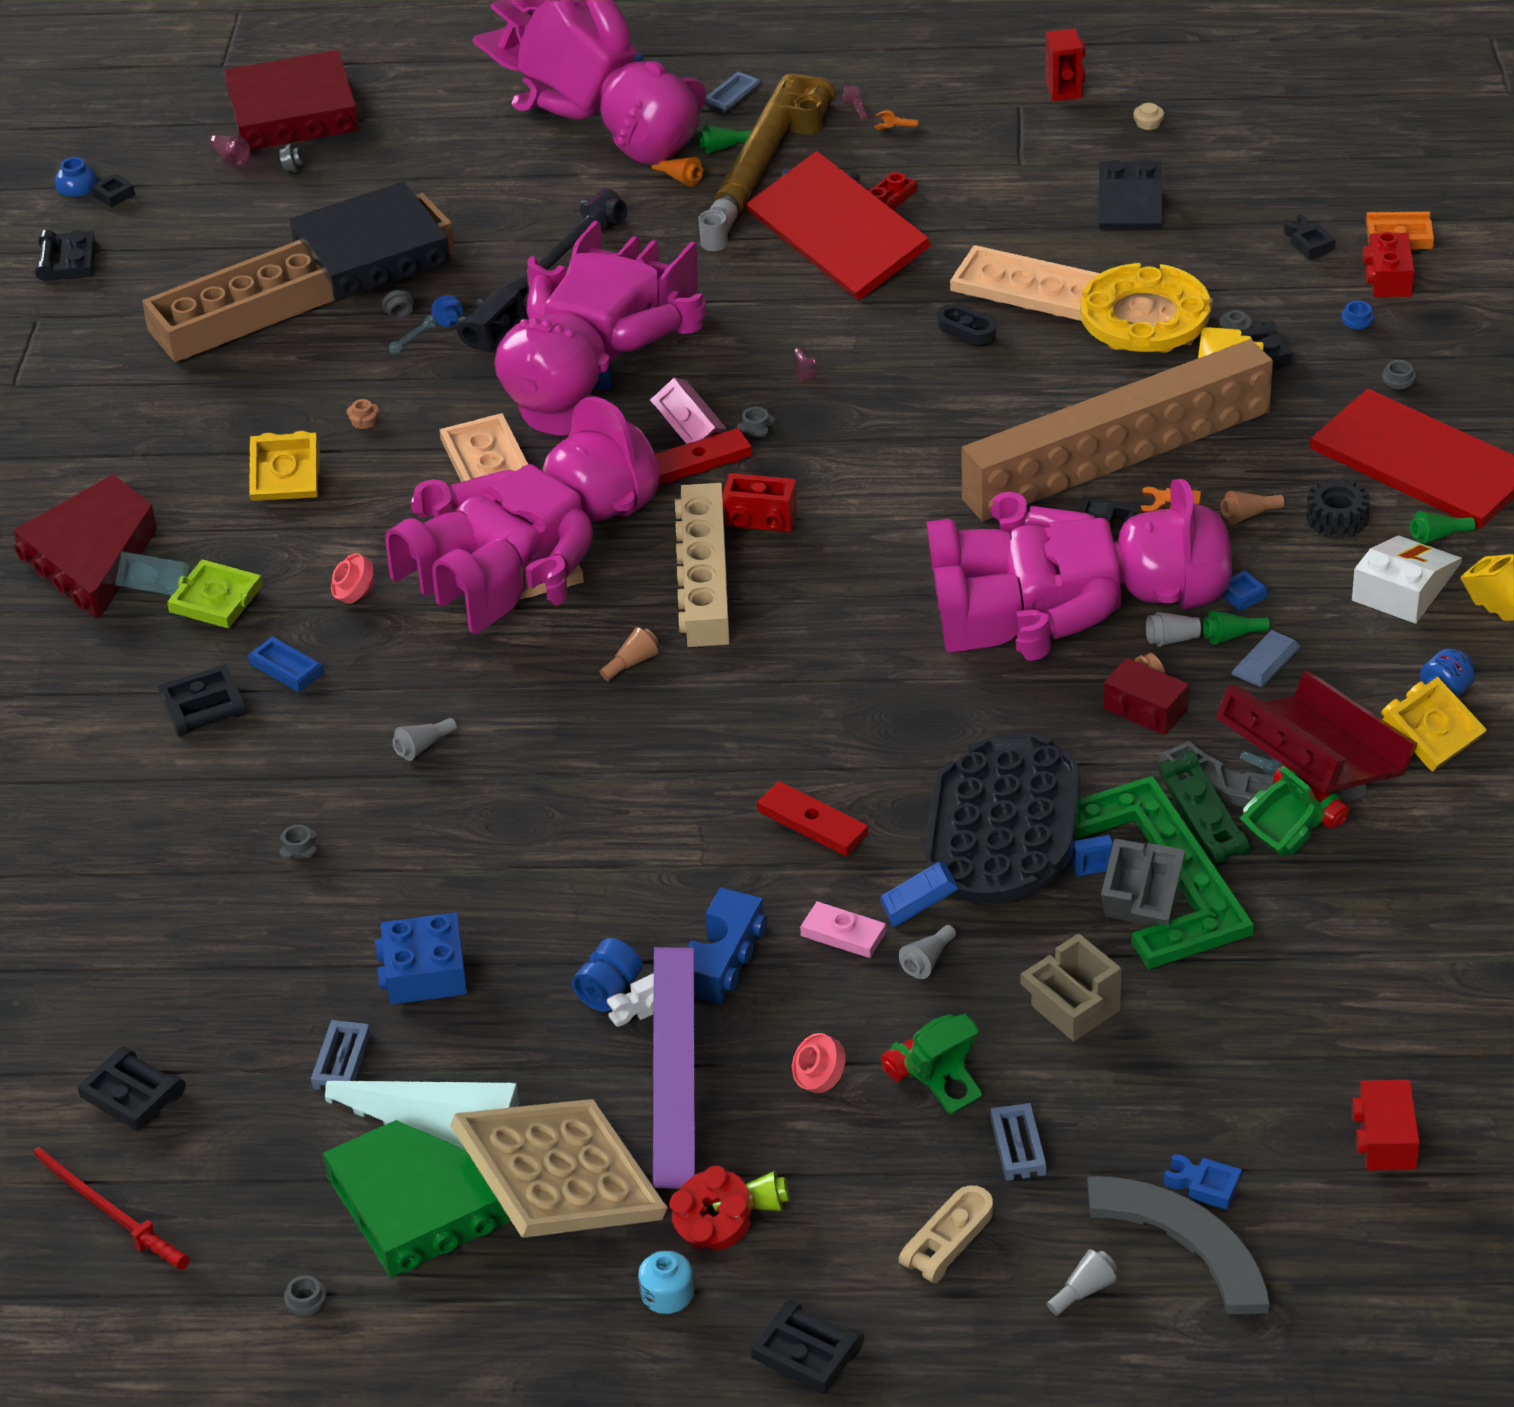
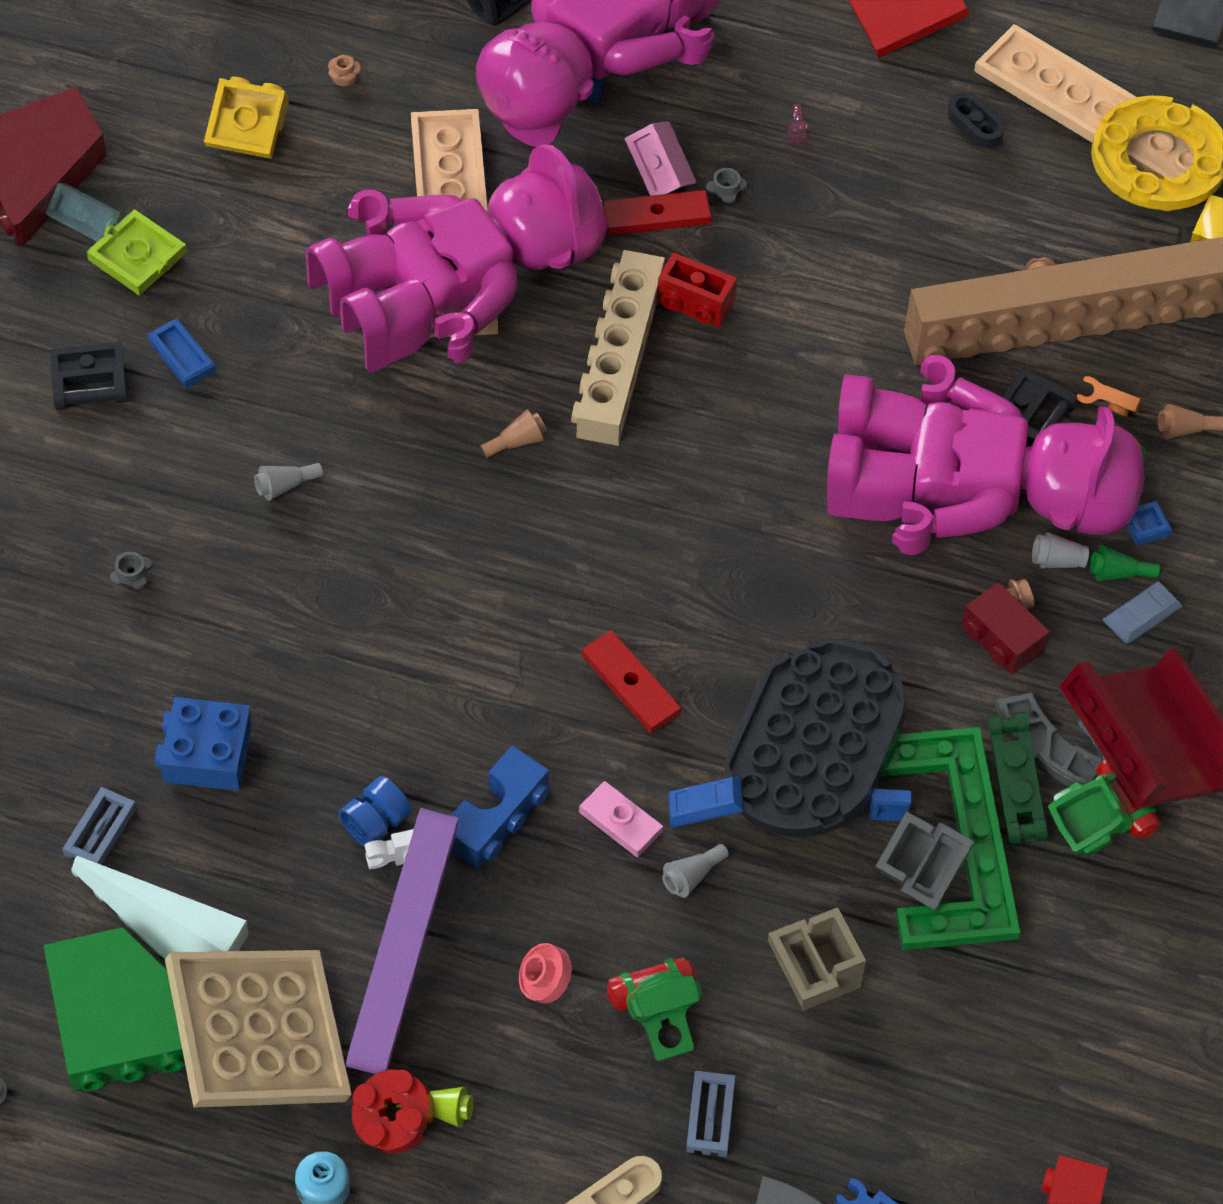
camera: 10 degrees right, 15 degrees up
coral plate [331,553,374,604] -> none

